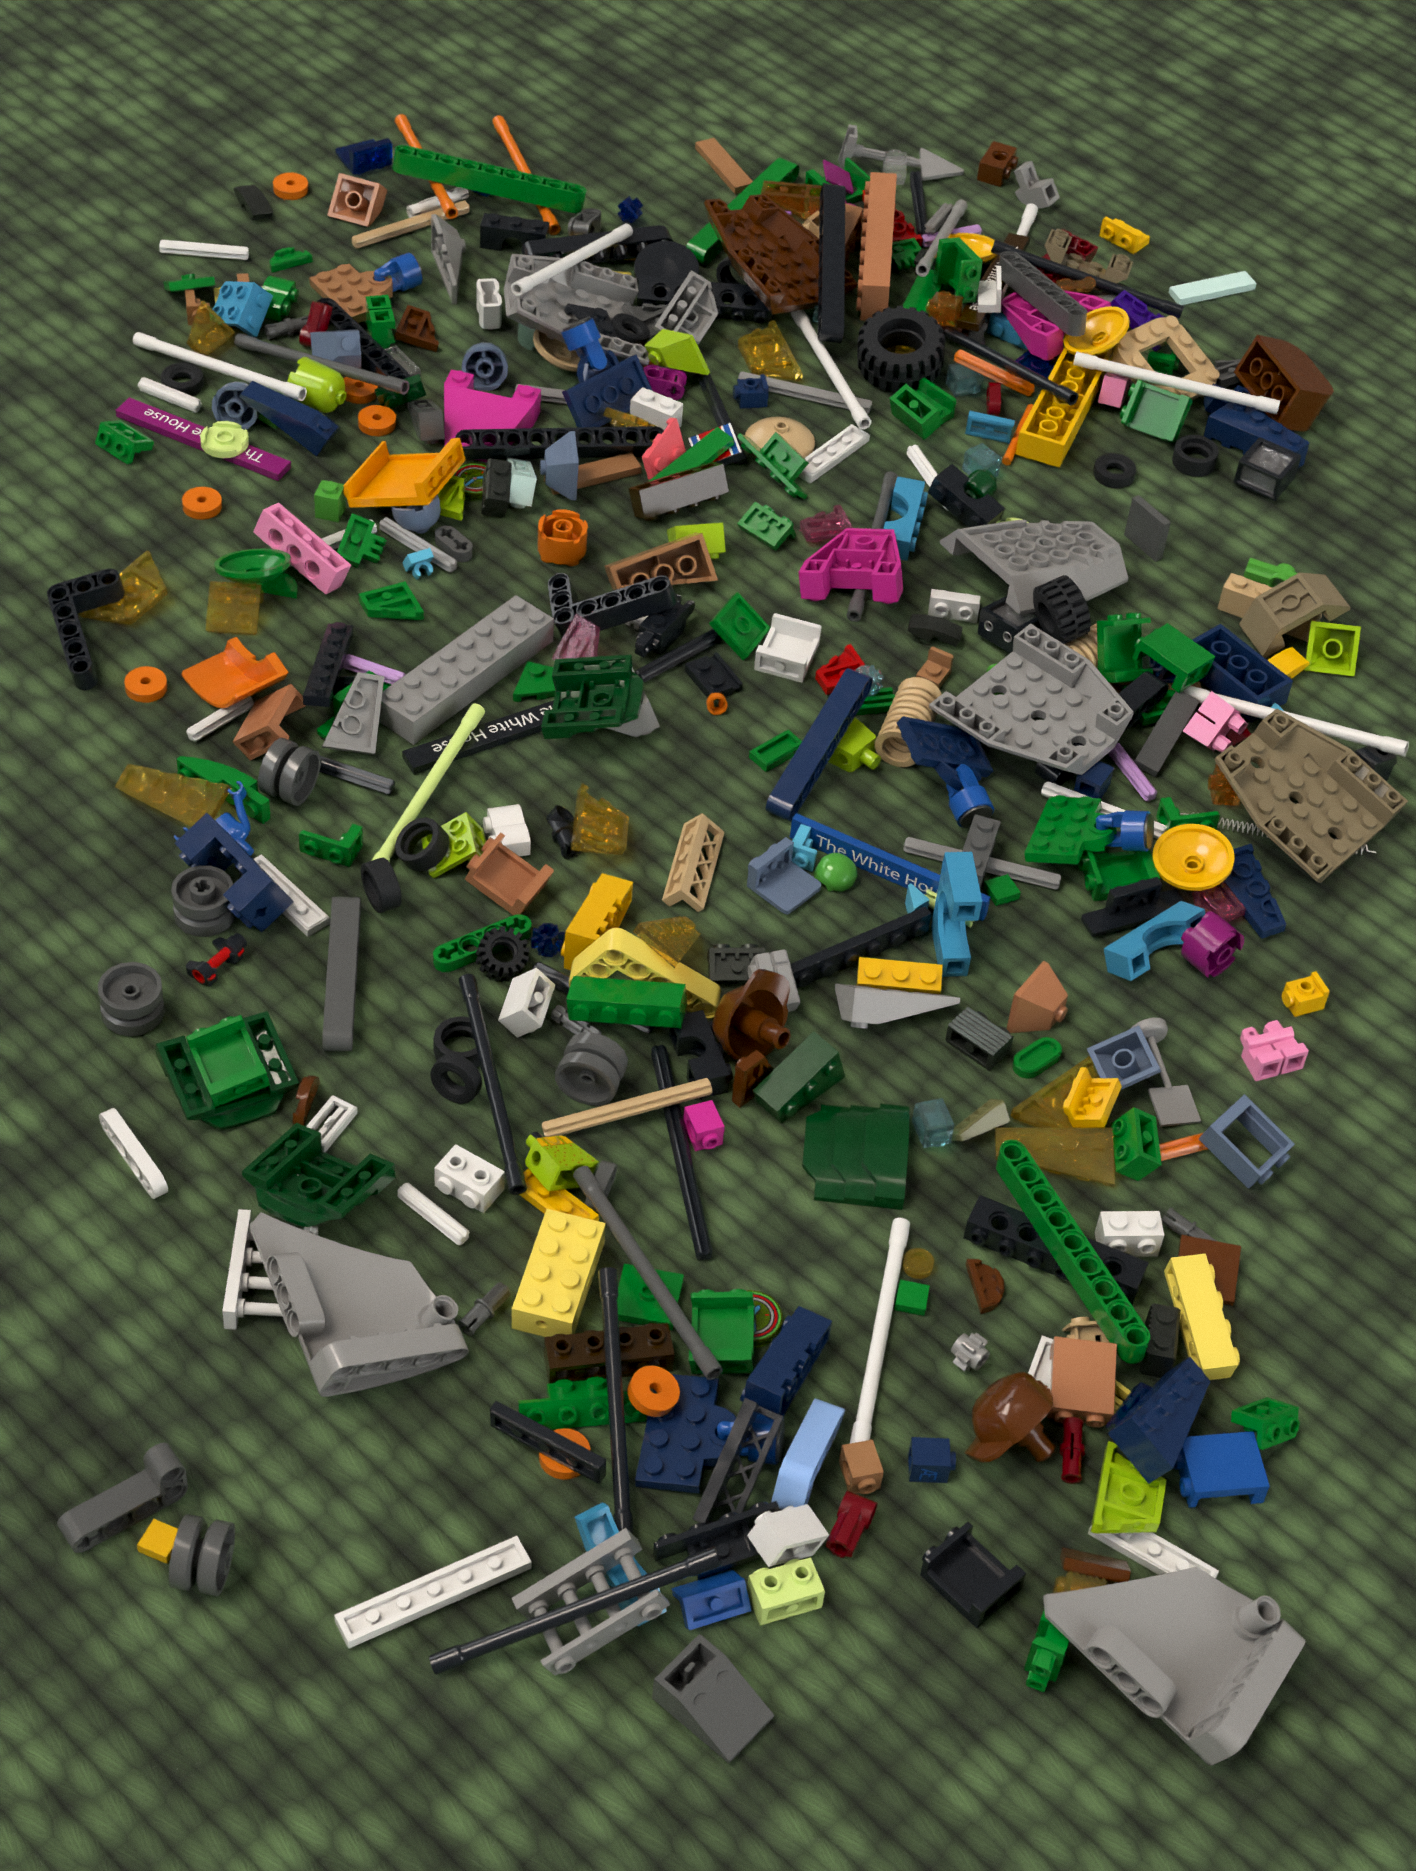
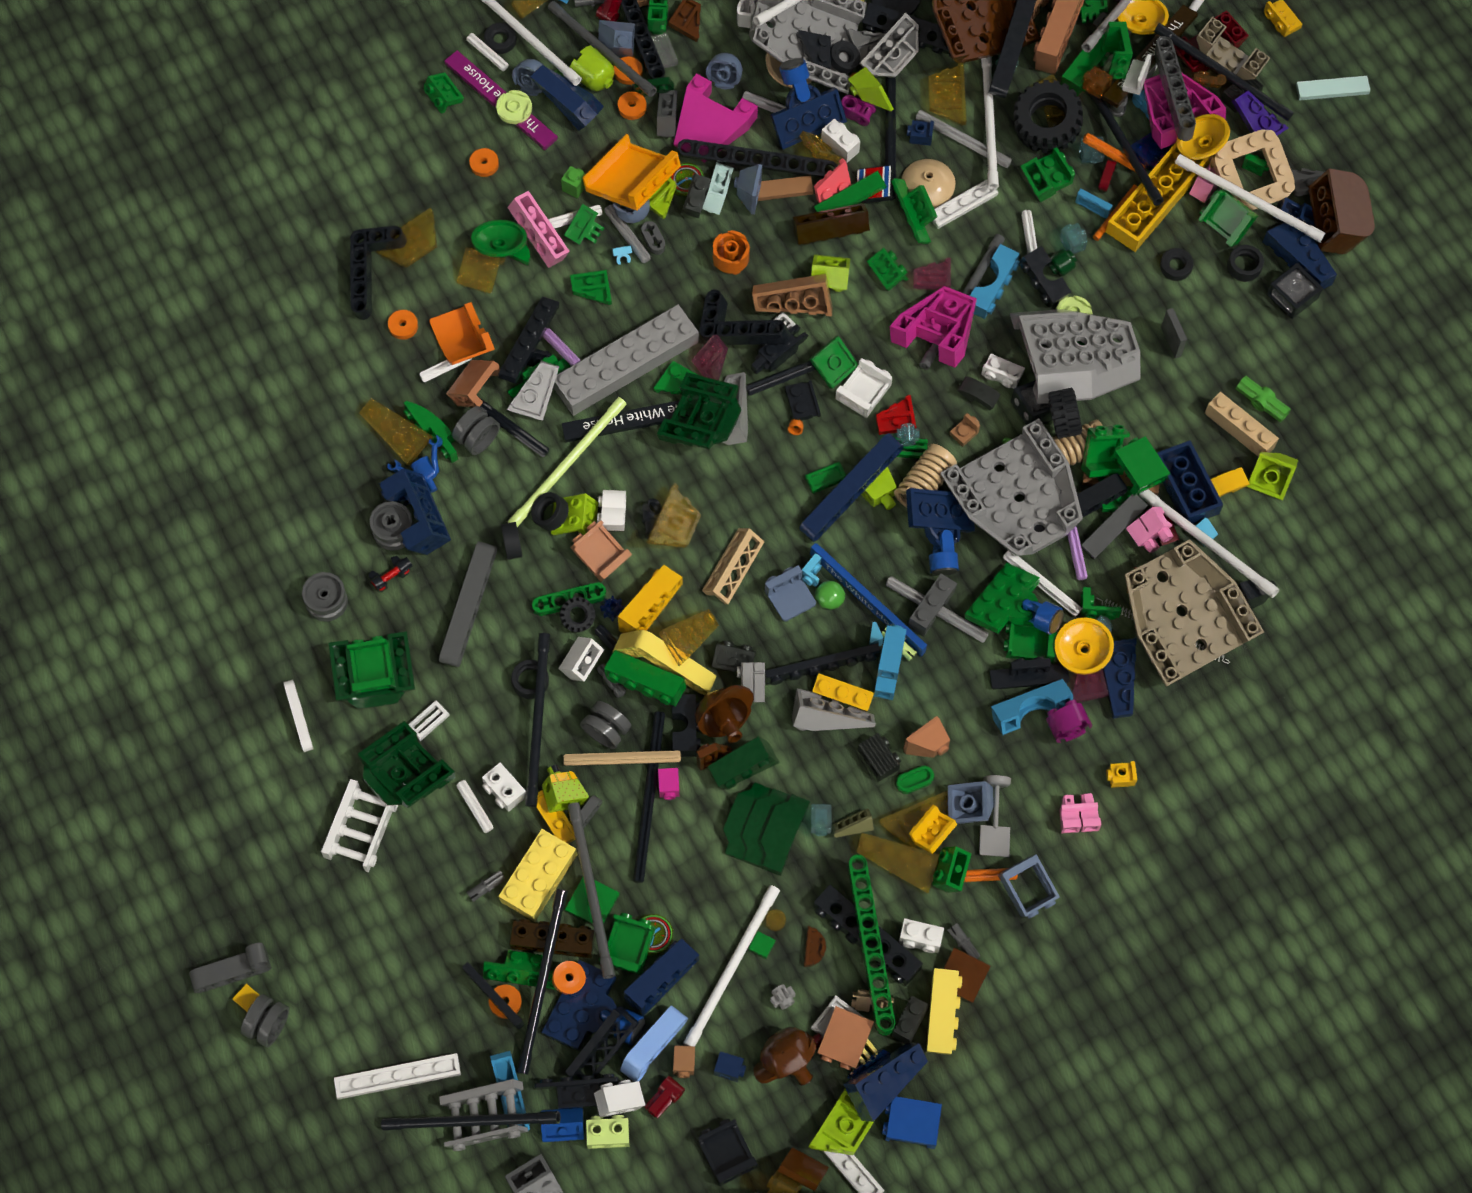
camera: 20 degrees right, 20 degrees up
white tile [240,854,330,937] -> none
light grey panel [249,1212,469,1397] -> none
reddish brown tile [293,1075,320,1125] -> none
green bracket [299,823,363,867] -> none
black tyre [430,1054,482,1104] -> none
green tile [983,874,1021,906] -> none
dark red pin [1060,1417,1085,1484] -> none
dark blue brick [1074,761,1114,798] -> none
green bracket [1231,1397,1300,1450] -> none
dark tan slope [1239,572,1351,658] -> none

